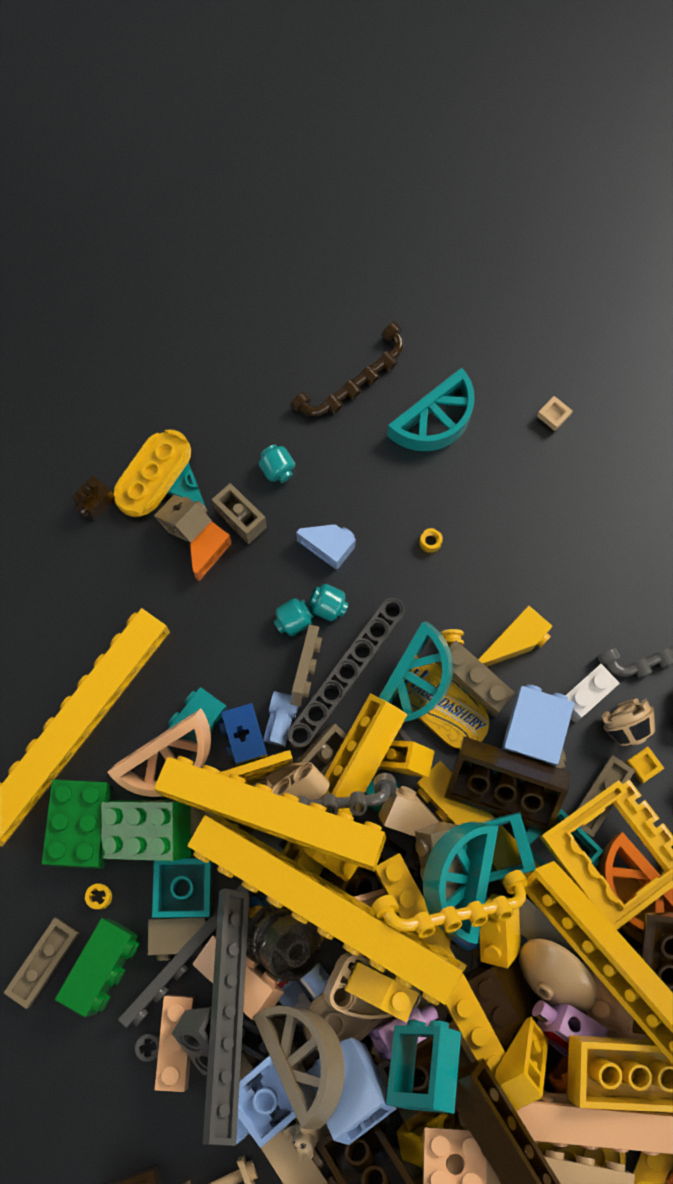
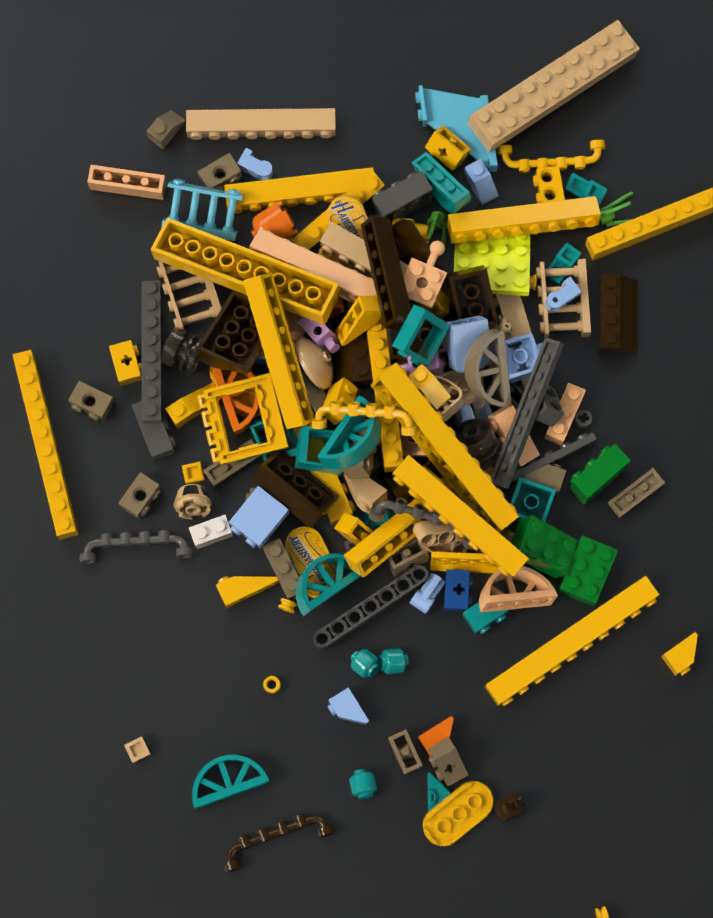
camera: 155 degrees left, 5 degrees up
yellow bush [85,884,112,910] -> none
dark tan plate [290,625,322,707] -> none

